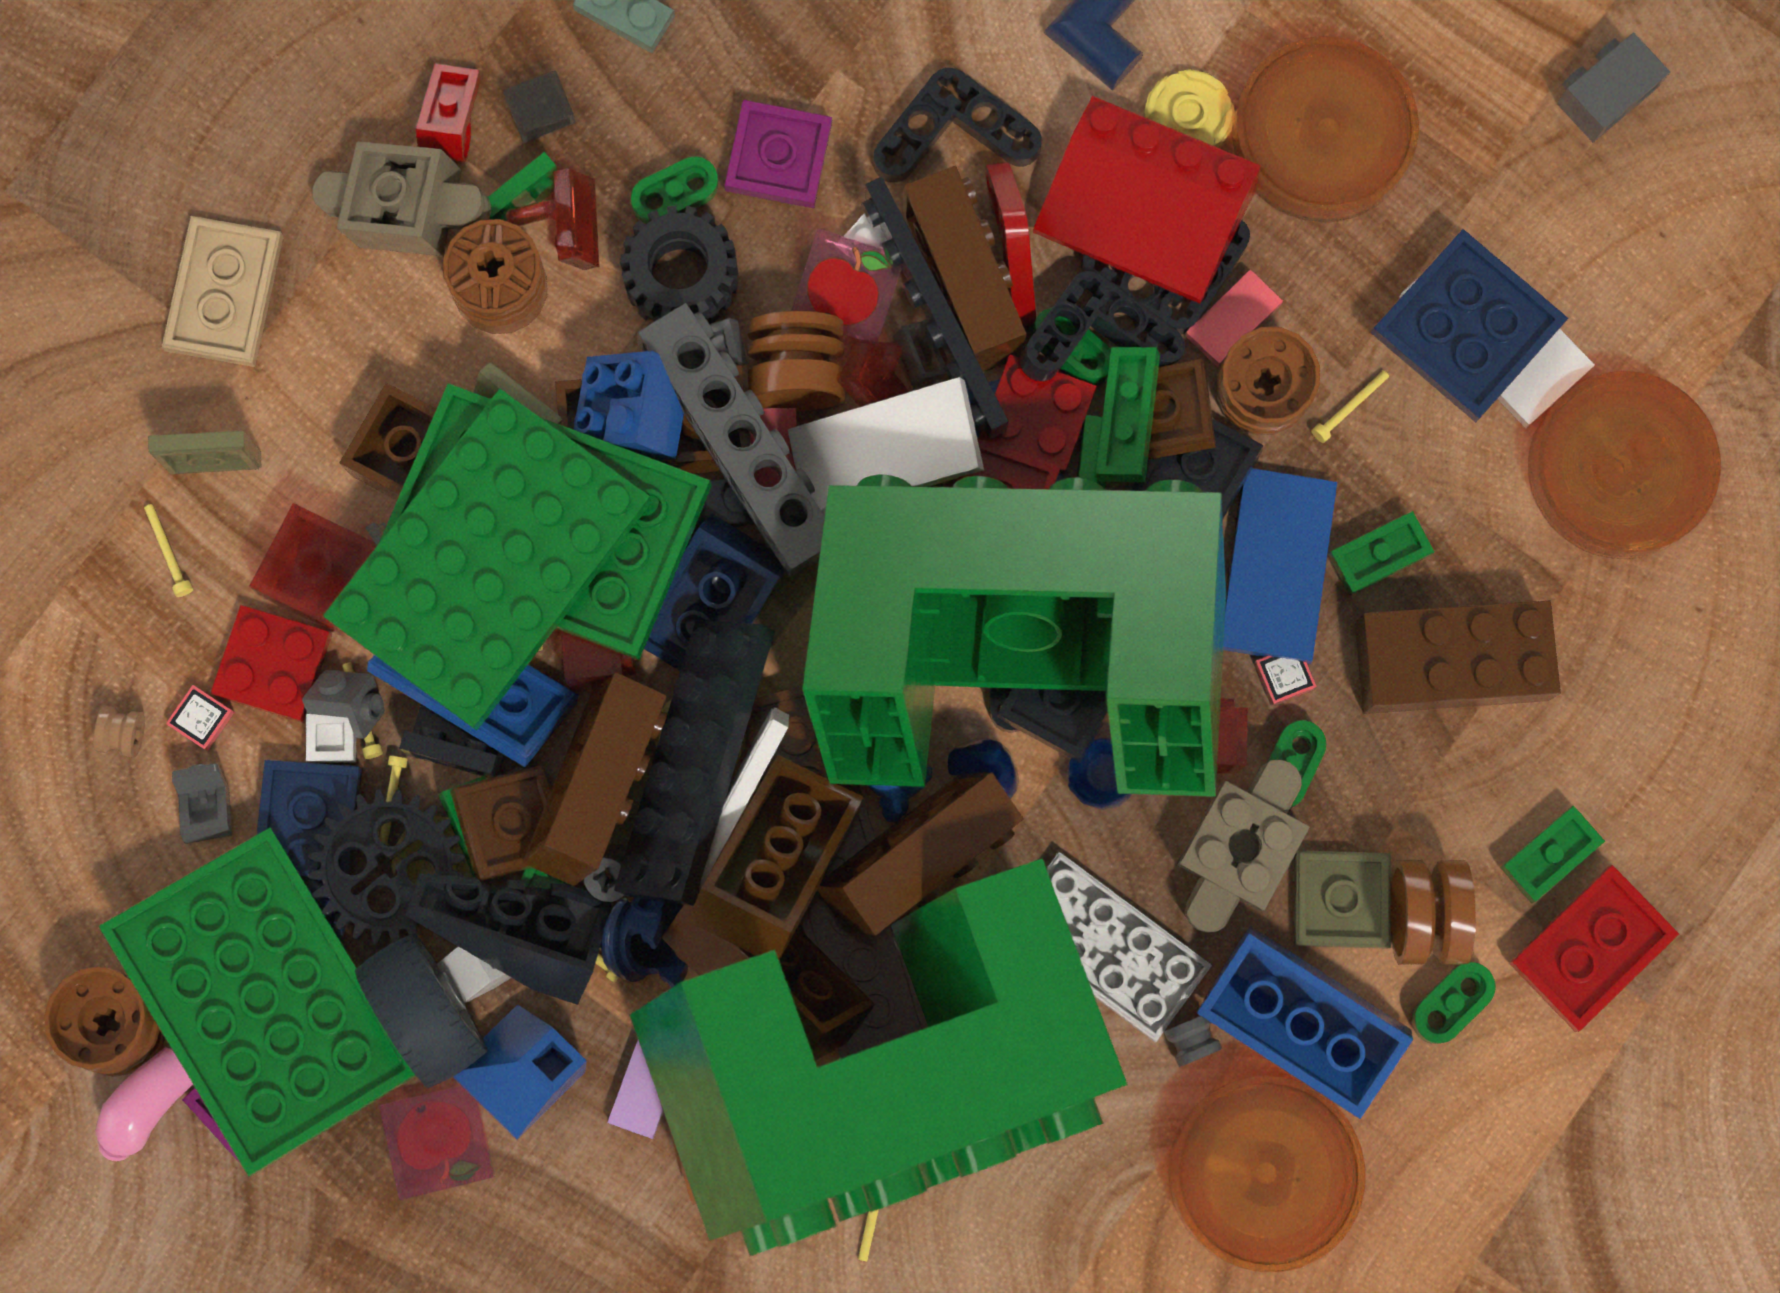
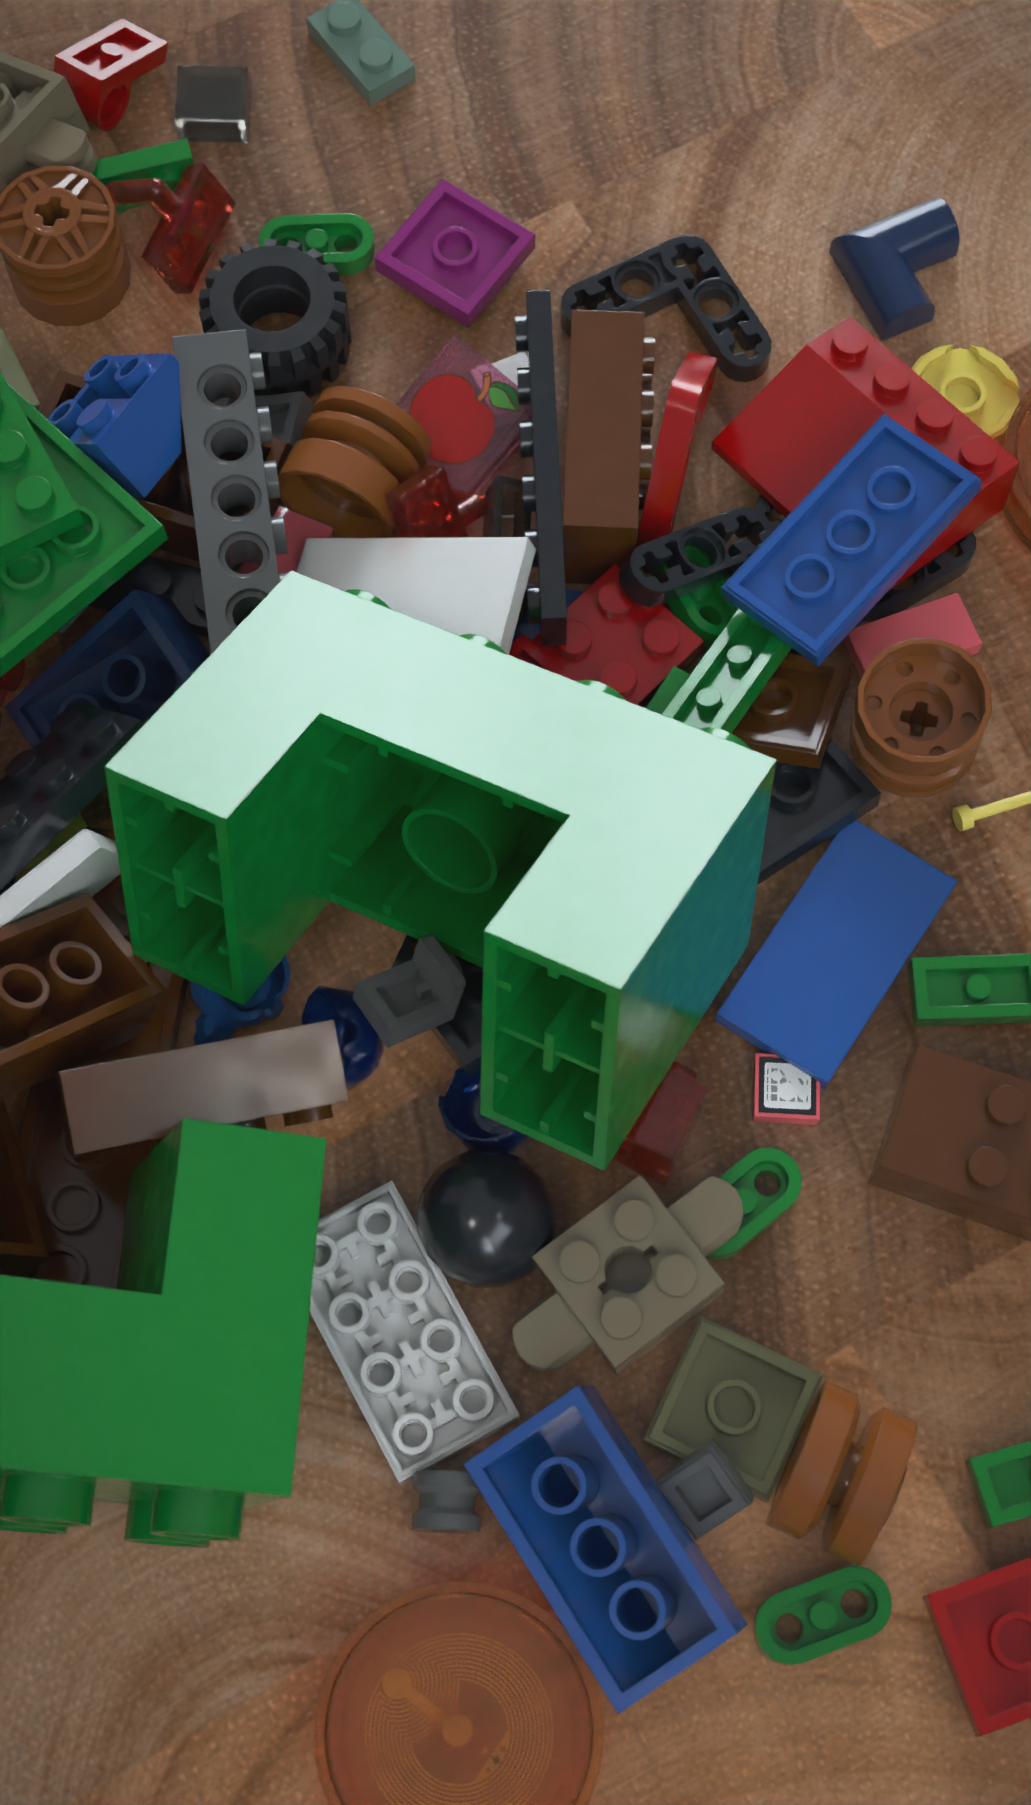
camera: 30 degrees right, 10 degrees down
none -> dark grey bracket [353,934,466,1048]
none -> black piece [418,1149,555,1288]
none -> dark grey tile [655,1439,754,1540]
none -> blue tile [721,414,981,667]

